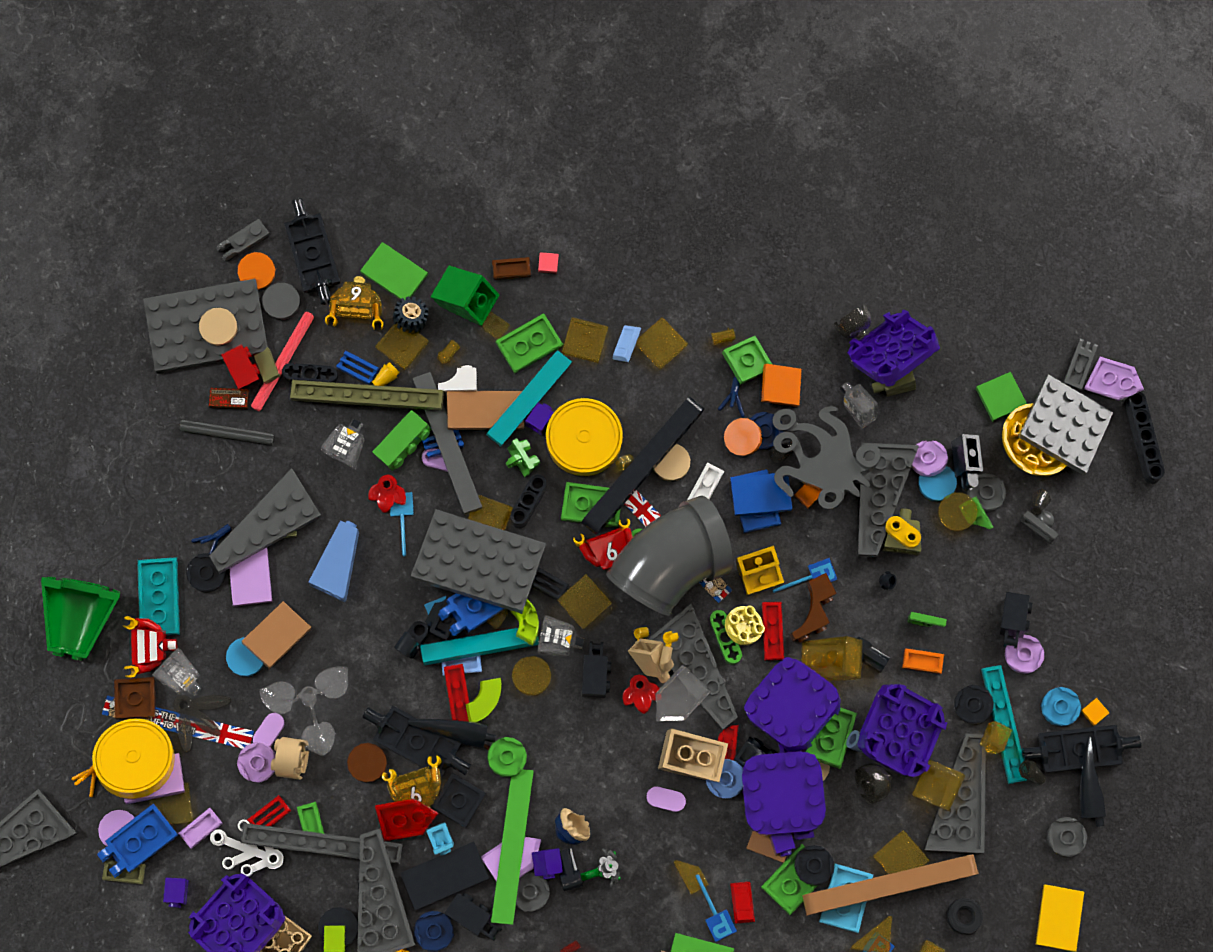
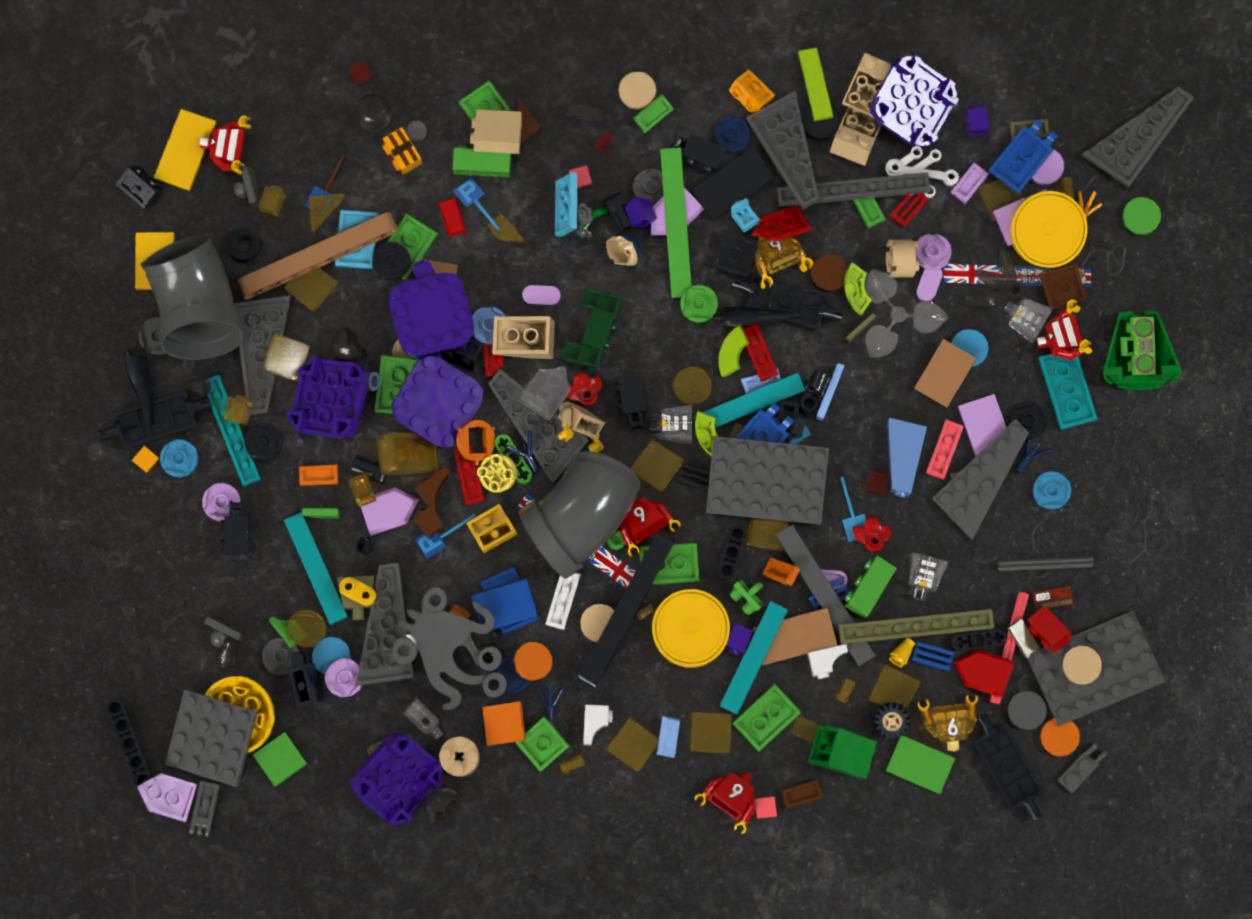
camera: 175 degrees right, 5 degrees up
none -> dark grey cylinder [141,233,243,360]
none -> teal tile [284,513,348,625]
none -> clear yellow brick [348,473,377,507]
none -> lavender tile [359,488,419,536]
none -> tan brick [439,737,480,777]
none -> orange piece [456,420,496,465]
none -> dark blue plant [506,430,540,472]
none -> medium azure tile [555,172,577,237]
none -> dark green bracket [561,287,622,370]
none -> coral tile [569,166,592,189]
none -> white arch [584,705,613,746]
none -> red torso [694,771,755,834]
none -> orange tile [762,558,800,586]
none -> light blue tile [816,363,844,421]
none -> tan slope [830,107,882,166]
none -> lime tile [844,262,872,316]
none -> olive piece [846,313,876,343]
none -> clear red tile [867,472,890,495]
none -> coral tile [926,419,964,480]
none -> red tile [954,649,1015,698]
none -> dark azure tile [1032,471,1072,510]
none -> clear yellow pin [1059,177,1075,200]
none -> bright green piece [1120,317,1156,375]
none -> bright green tile [1122,197,1161,235]

